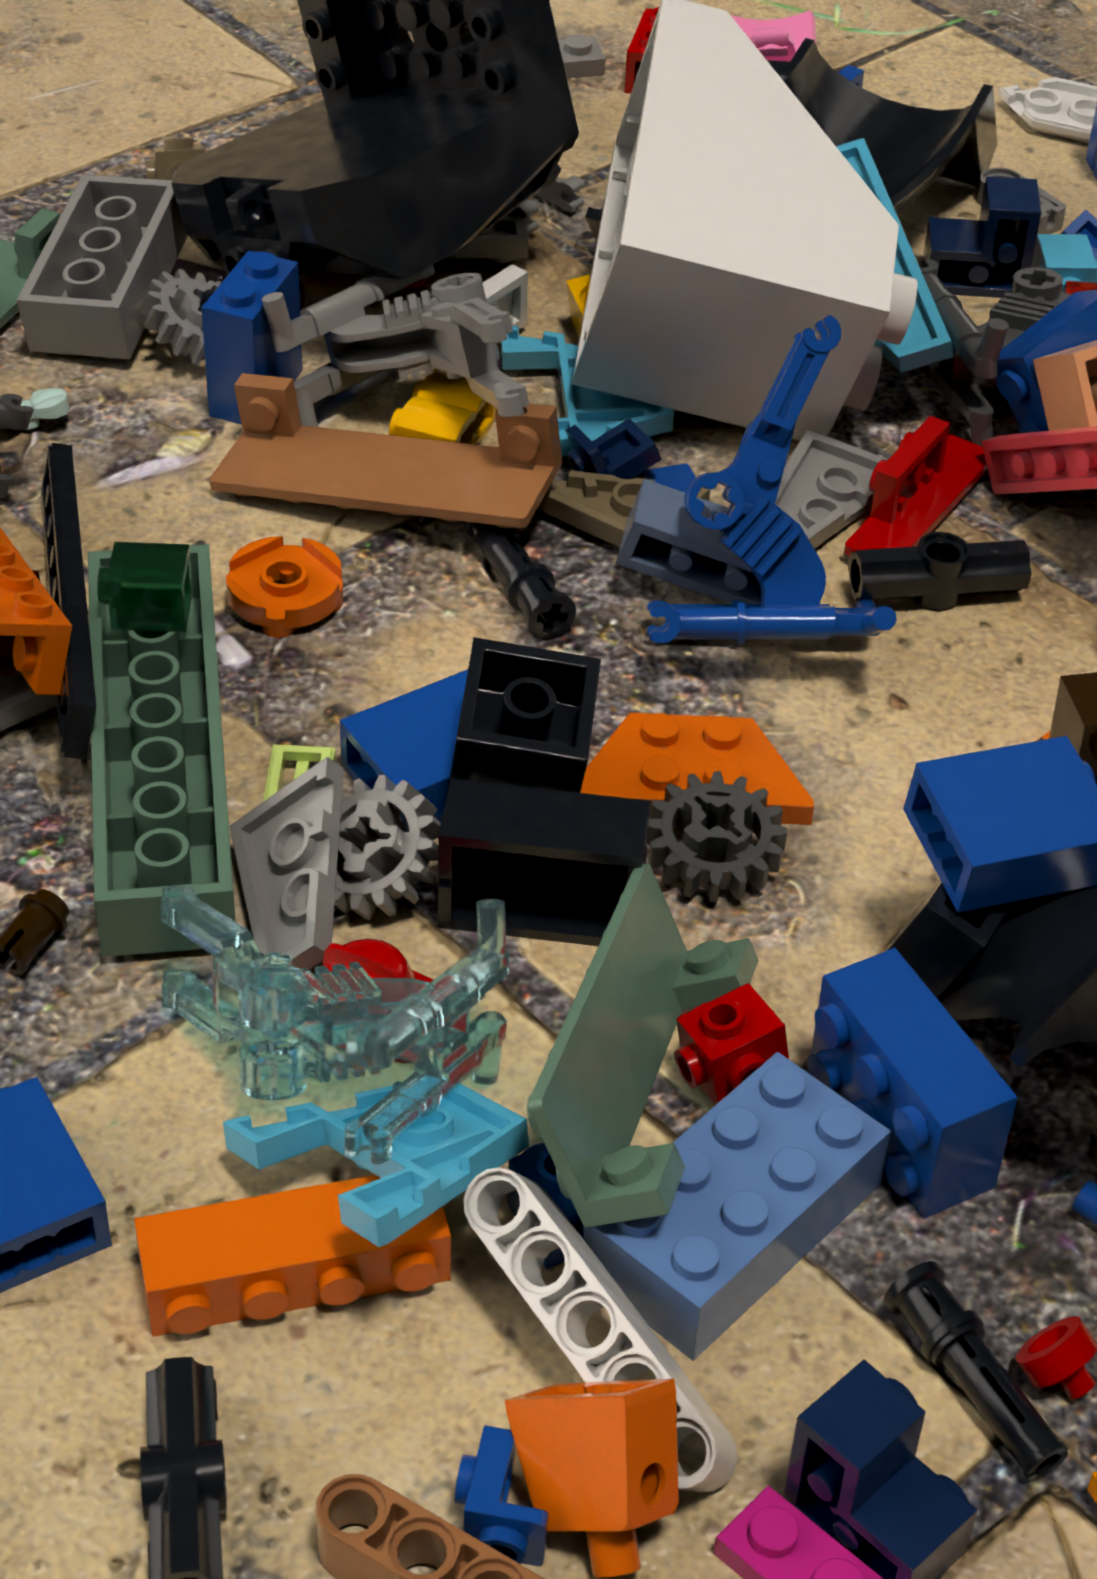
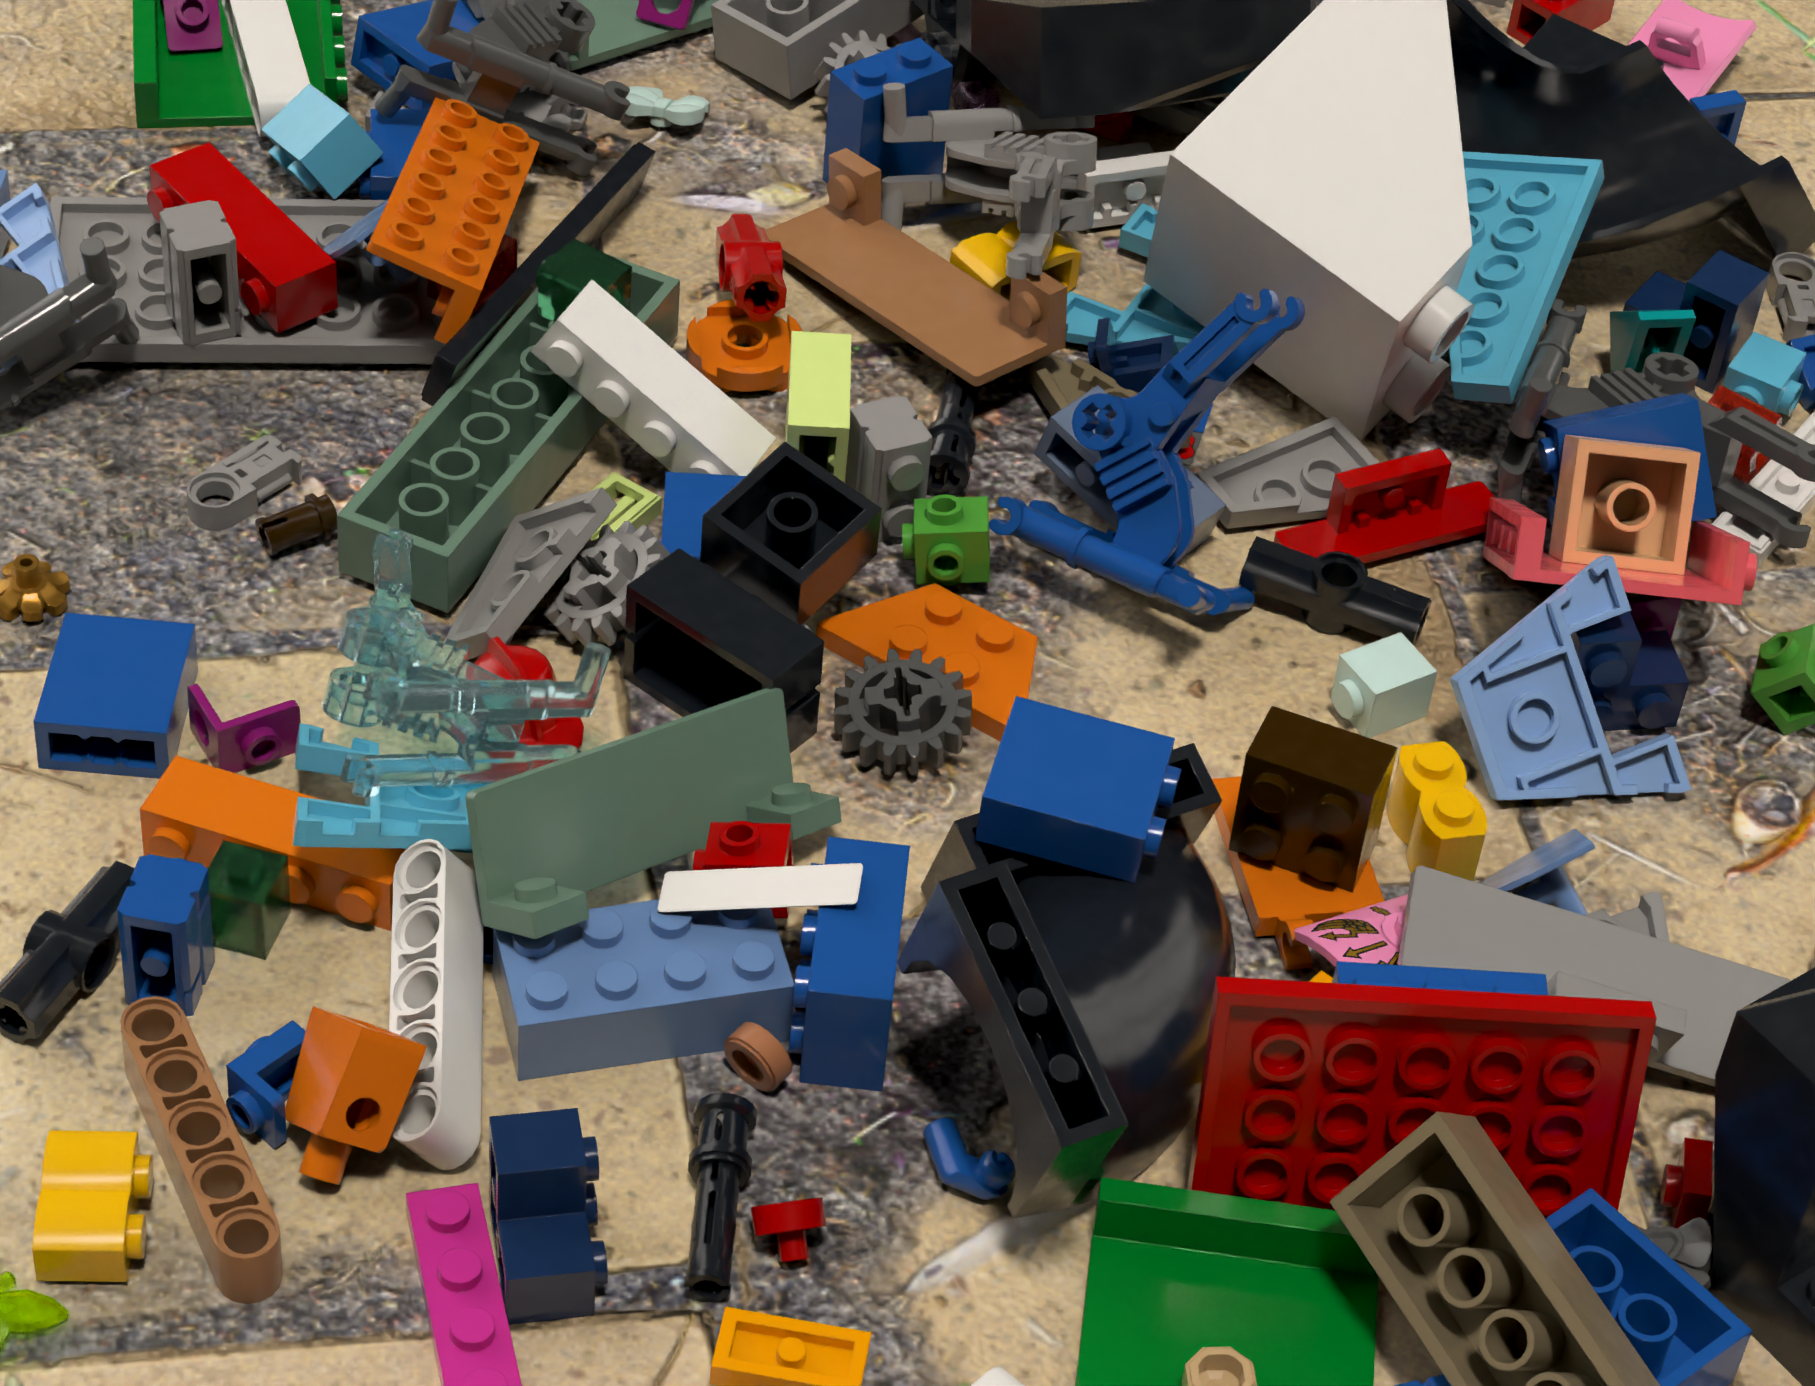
camera: 30 degrees right, 0 degrees up
none -> blue brick [117,854,215,1016]
none -> magenta bracket [187,683,301,773]
none -> clear green brick [208,840,291,960]
none -> white brick [531,279,776,476]
none -> white sticker [657,863,863,912]
none -> red piece [716,214,787,322]
none -> nougat tile [724,1022,792,1092]
none -> yellowish green brick [784,331,852,483]
none -> light grey brick [845,395,932,542]
none -> bright green brick [902,494,990,586]
none -> light aqua brick [1330,632,1437,738]
none -> teal slope [1610,309,1696,375]

